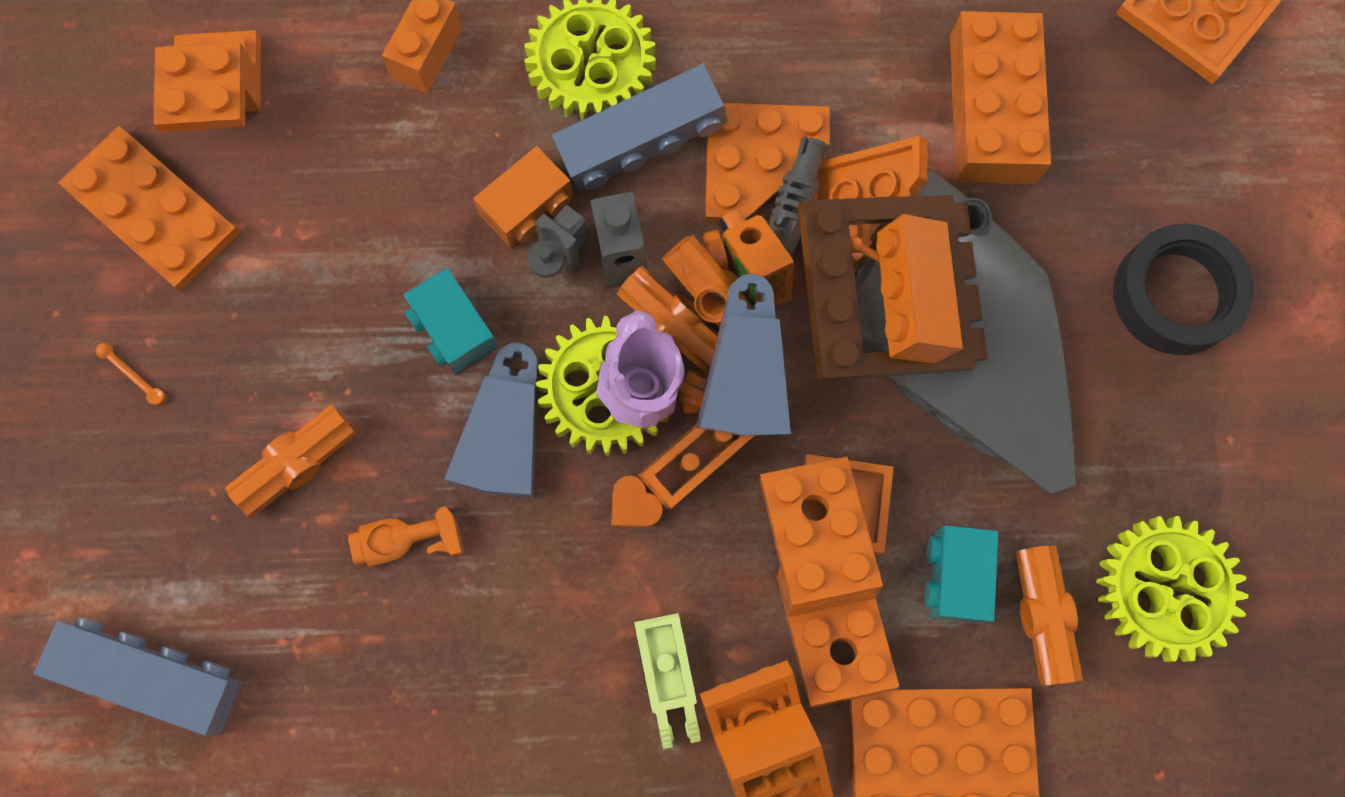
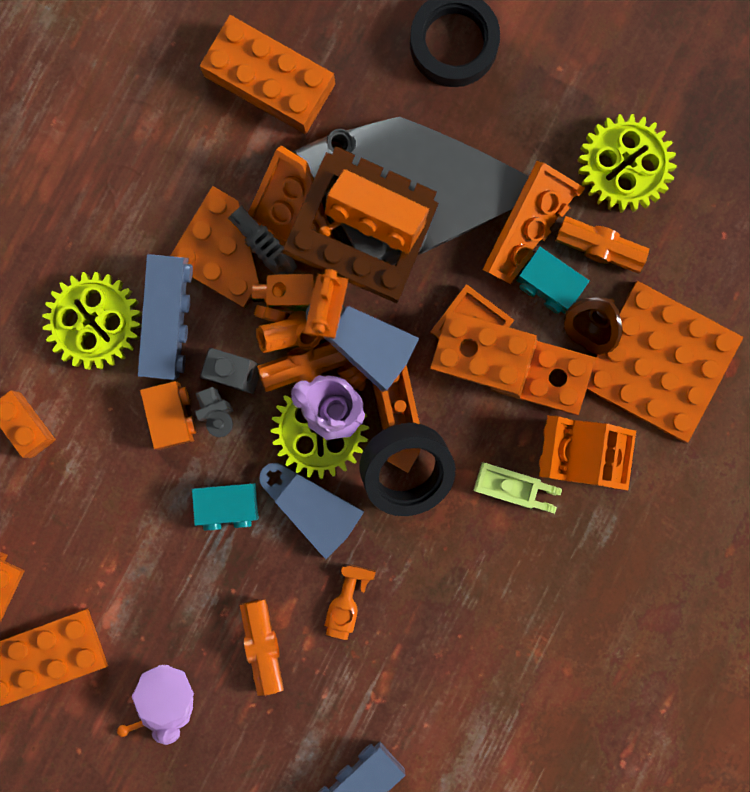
camera: 55 degrees left, 10 degrees up
none -> lavender piece [132,665,194,745]
none -> orange hinge [304,269,349,339]
none -> black tyre [359,423,456,516]
none -> orange wing [482,161,585,284]
none -> reddish brown helmet [564,297,622,355]

